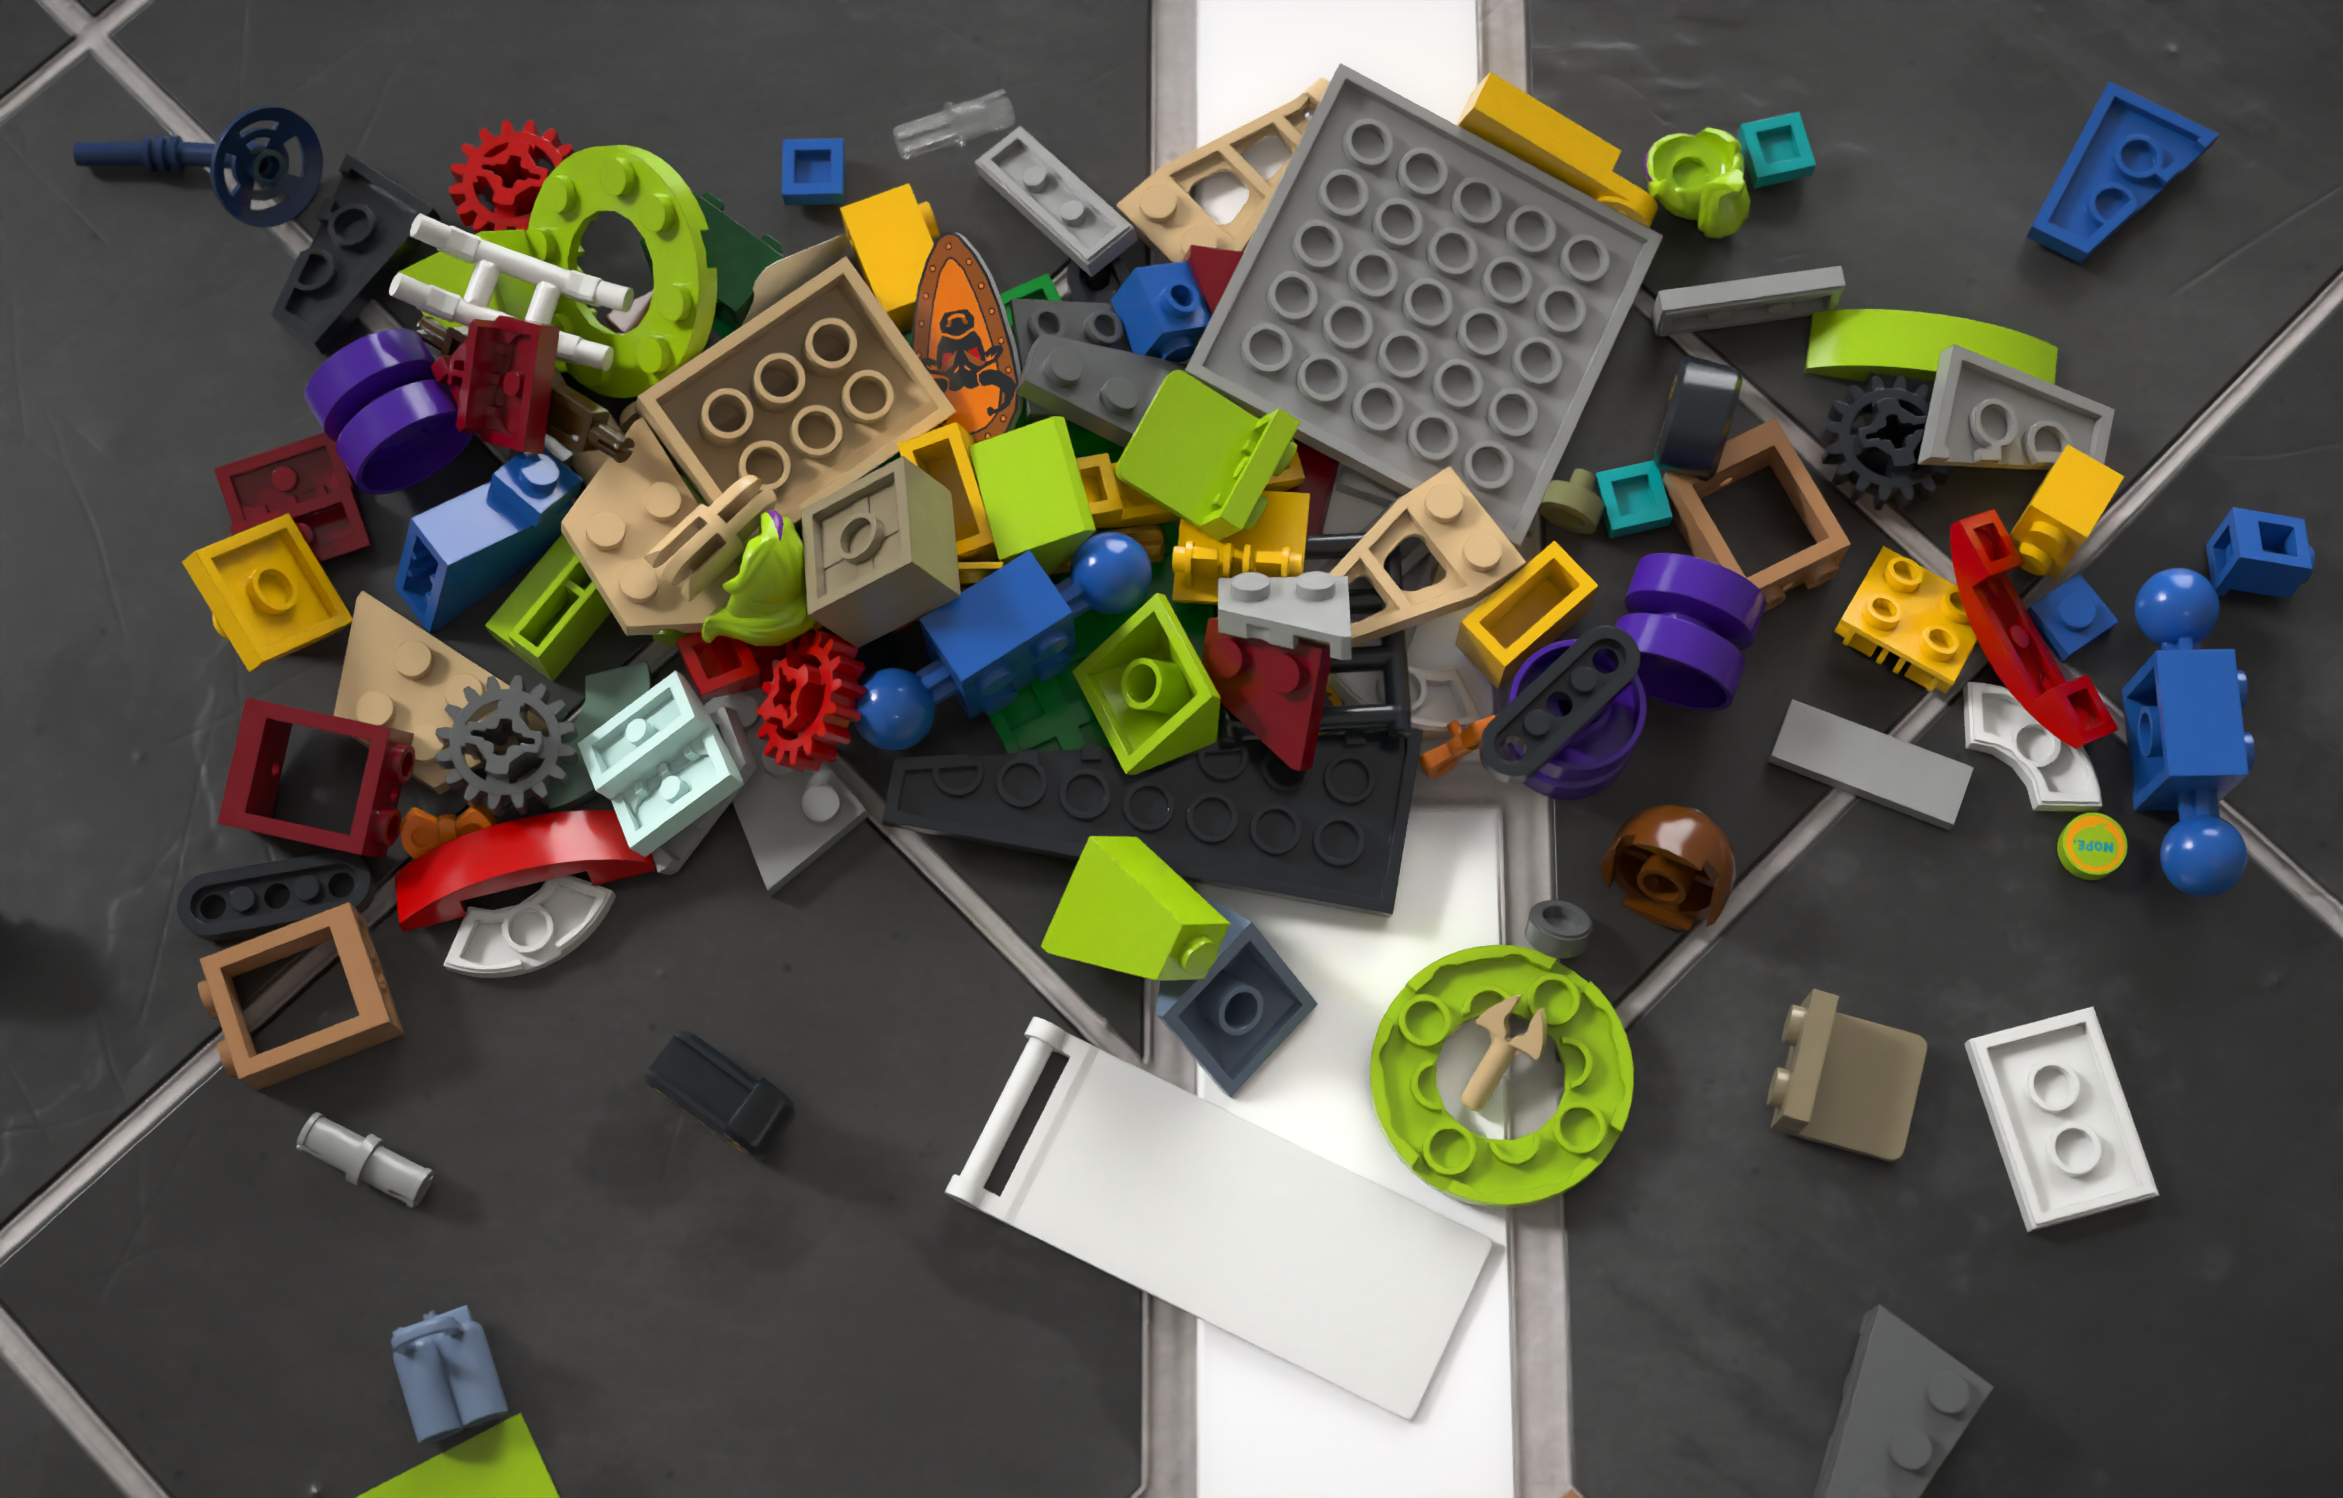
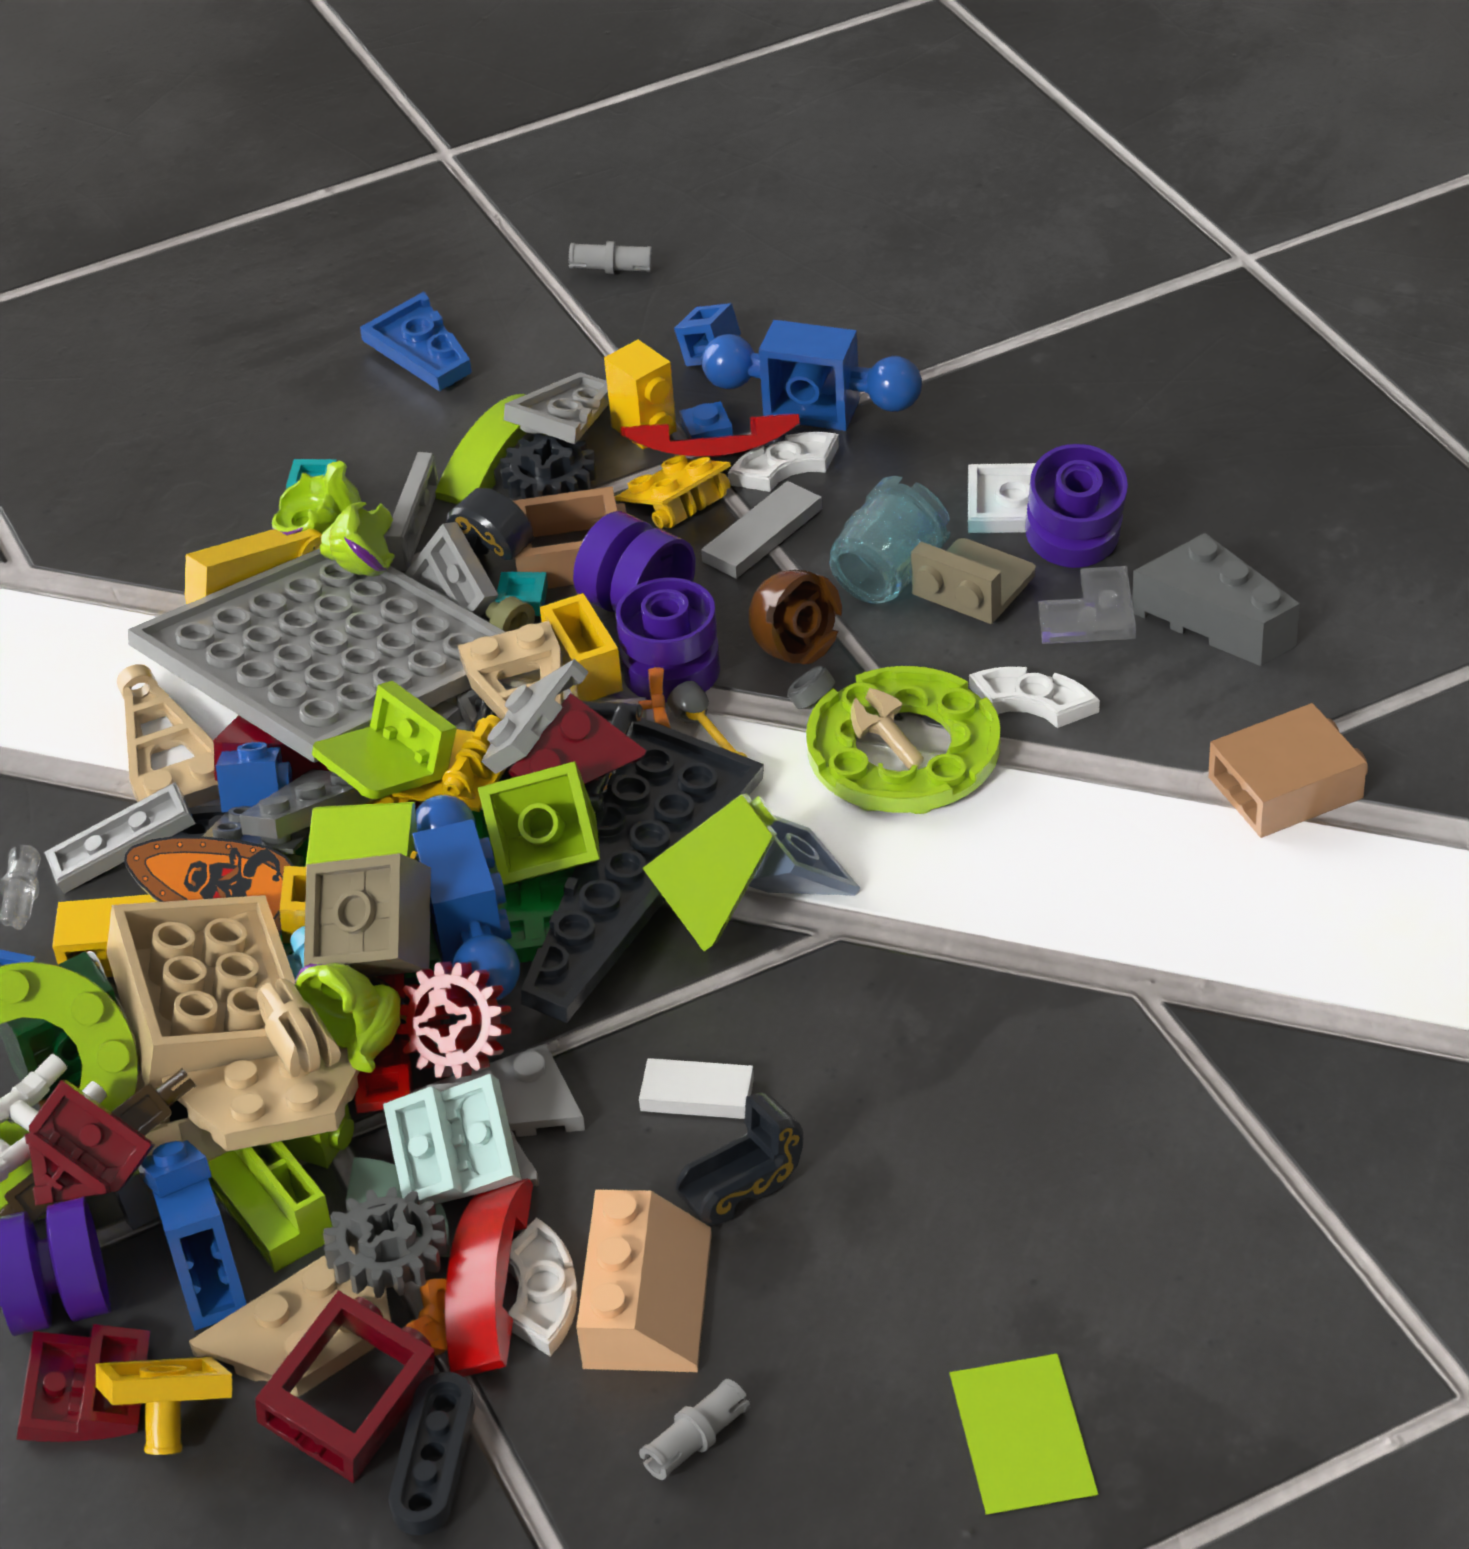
camera: 70 degrees left, 30 degrees down
medium nougat window [198,902,404,1091] -> none
sand blue piece [391,1305,509,1445] -> none
white flag [944,1017,1493,1420] -> none
black plate [1479,626,1640,783] -> none
lime tile [2057,813,2127,880] -> none
none -> lime hair [320,502,395,577]
none -> light grey wing [404,522,498,617]
none -> light nougat slope [577,1190,712,1372]
none -> white tile [639,1058,754,1119]
none -> dark grey hinge [667,681,748,758]
none -> clear light blue piece [829,476,951,604]
none -> white tile [969,667,1100,728]
none -> dark purple wheel [1025,444,1128,568]
none -> clear tile [1038,566,1136,644]

